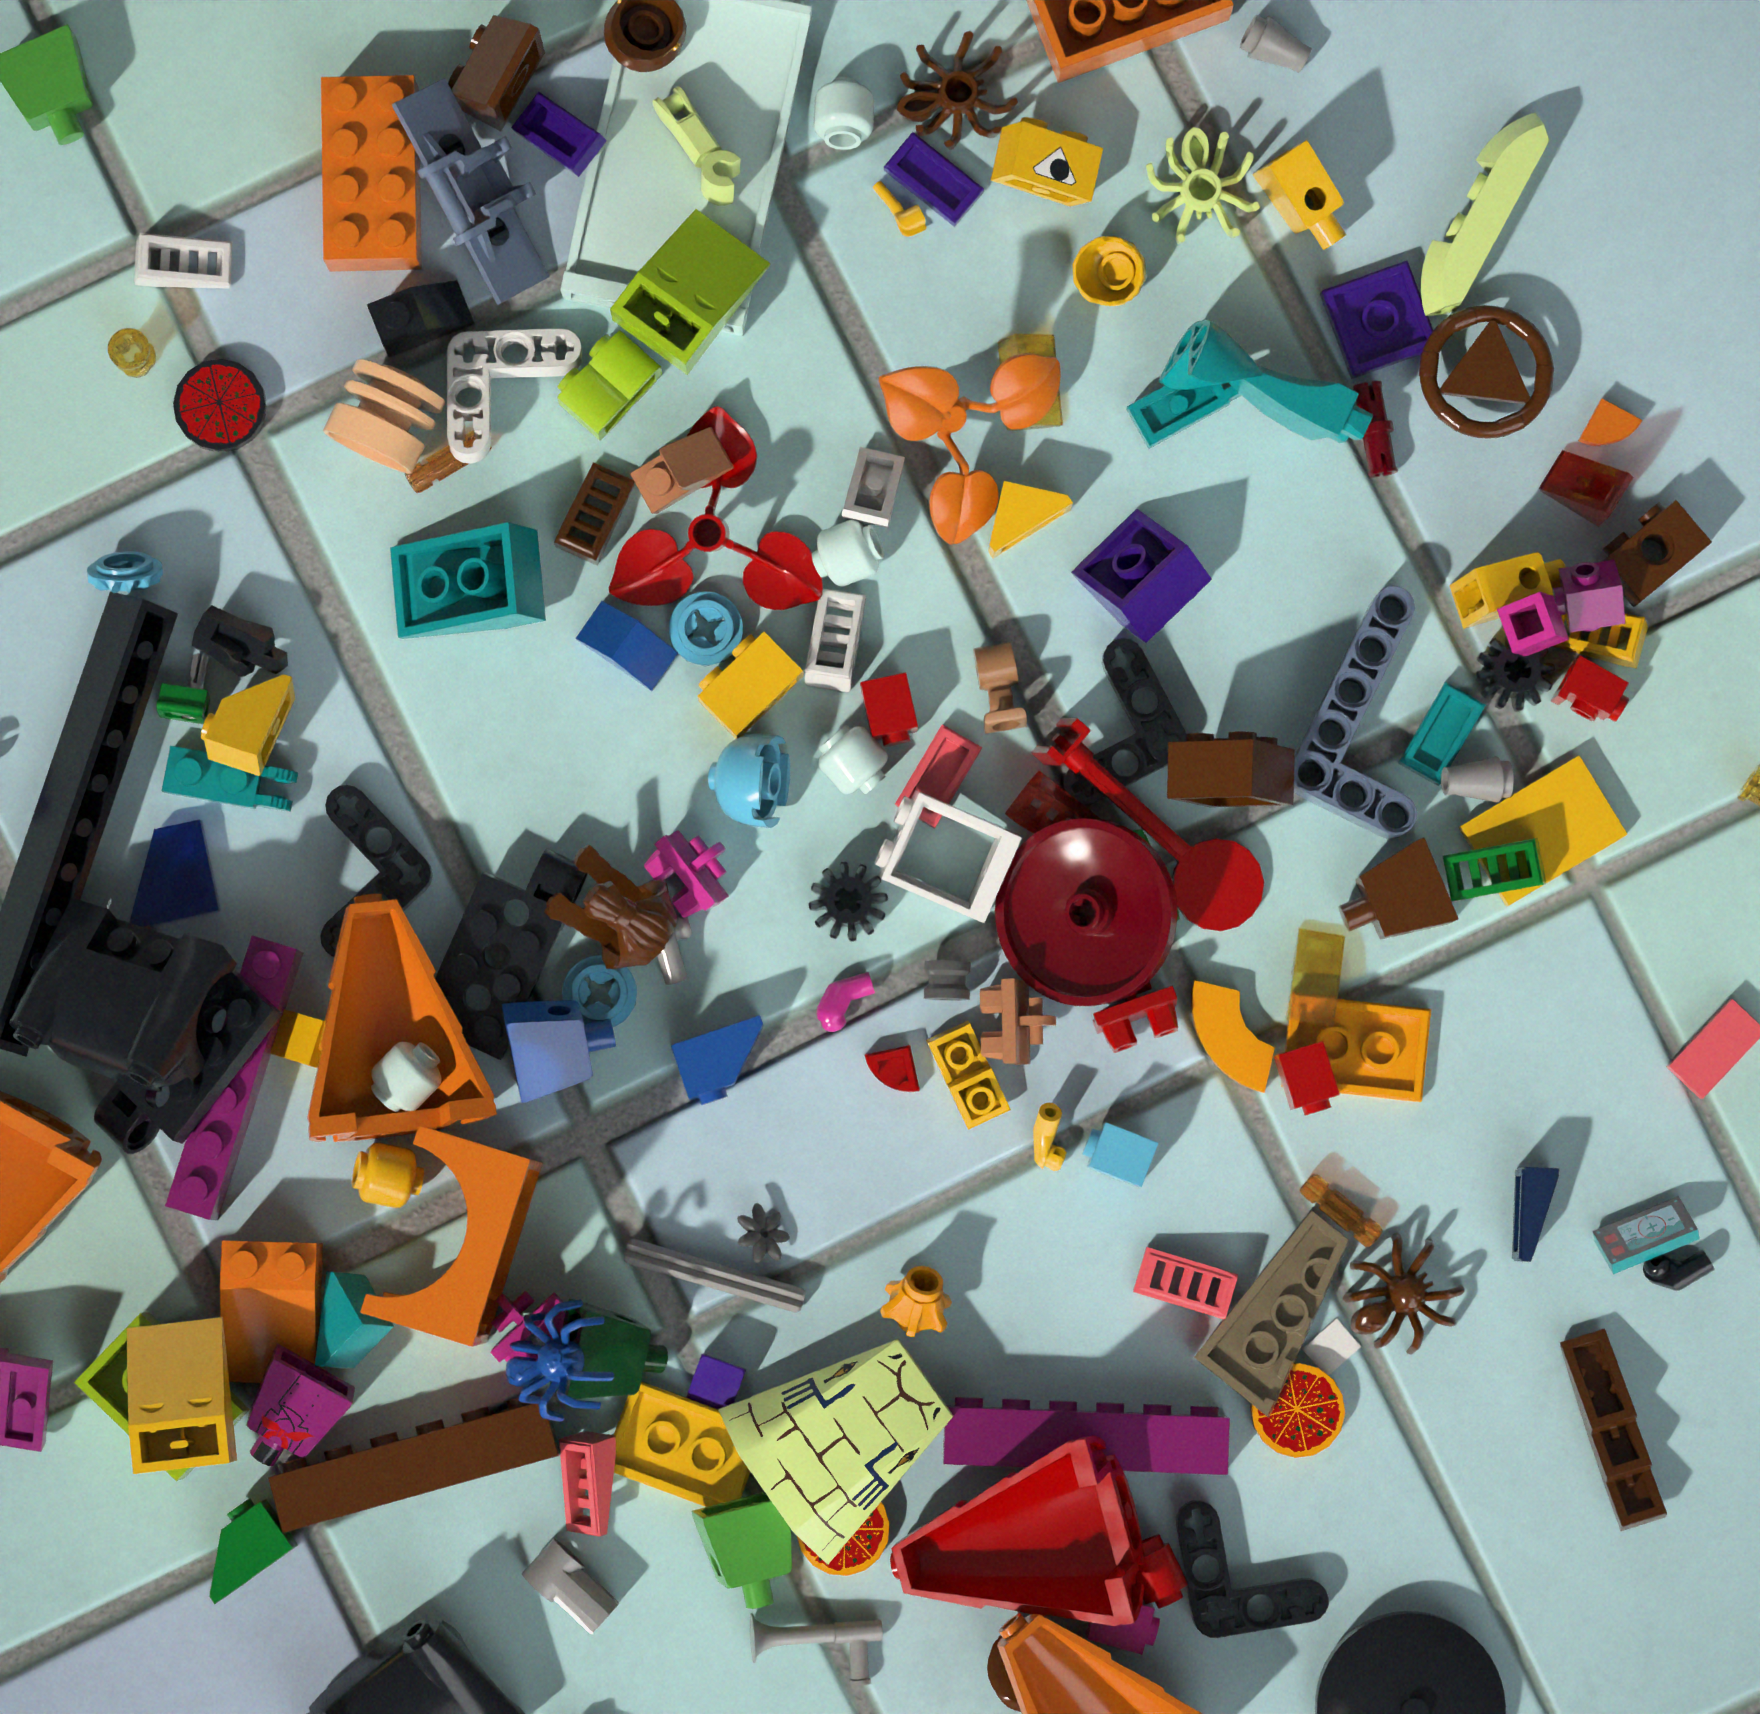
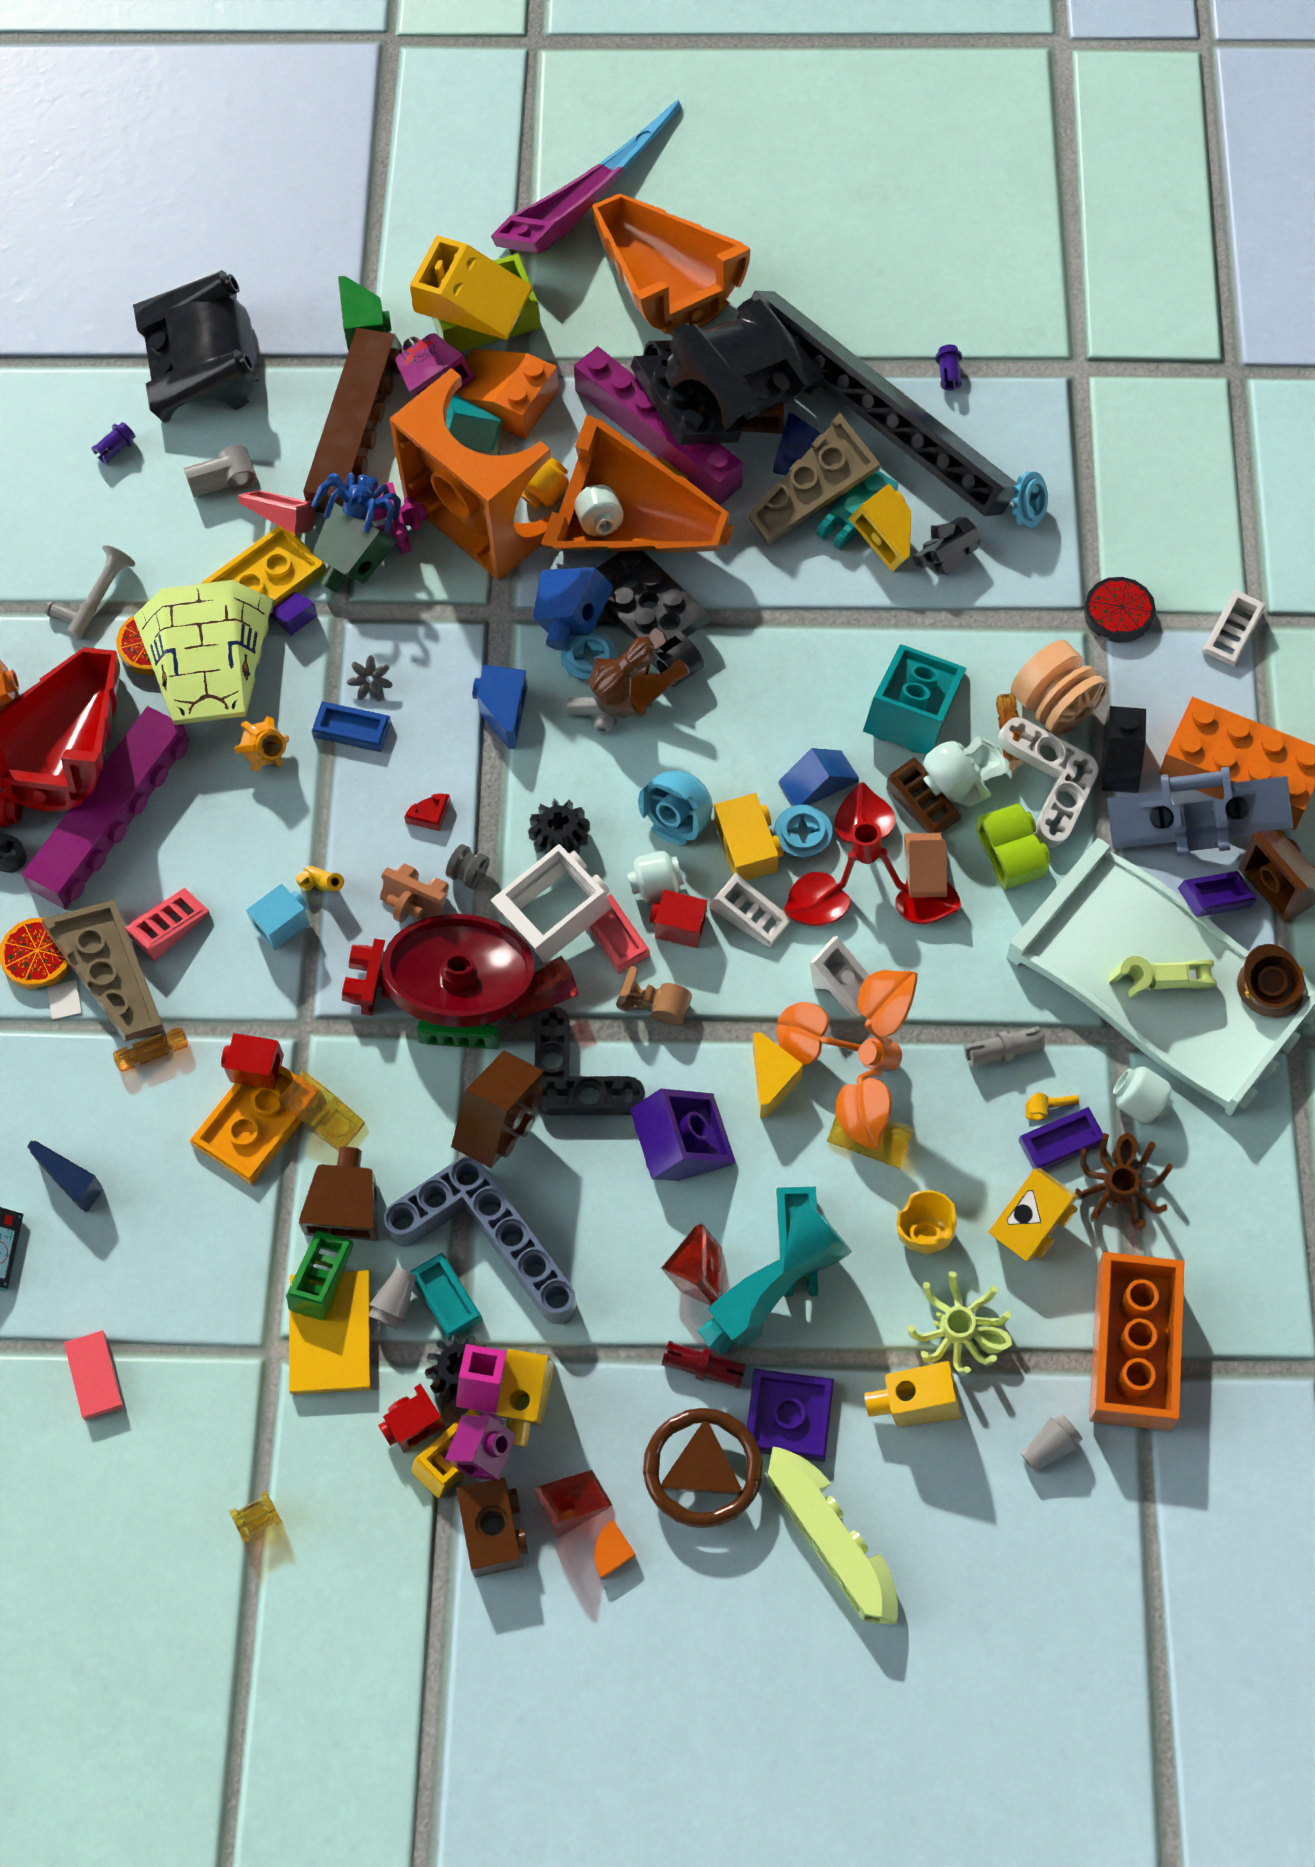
camera: 125 degrees right, 20 degrees down
clear yellow bush [108,328,156,378] -> none
green piece [156,654,211,724] -> none
black beam [320,785,433,957] -> none
lime slope [610,209,771,375] -> none
light grey axle [624,1239,806,1313] -> none
dark pink hips [644,830,729,918] -> none
bright green torso [691,1492,792,1609] -> none
light aqua head [812,519,884,587] -> none
dark pink arm [817,972,875,1032] -> none
yellow slope [926,1020,1011,1130] -> none
red piece [1031,718,1264,931] -> none
light orange tile [1191,980,1275,1093] -> none
reddish brown animal [1342,1233,1465,1355] -> none
none -> blue tile [311,701,391,752]
none -> clear red slope [661,1223,722,1306]
none -> dark tan wing [748,413,880,545]
none -> light aqua head [923,736,1010,807]
none -> light grey pin [964,1026,1045,1068]

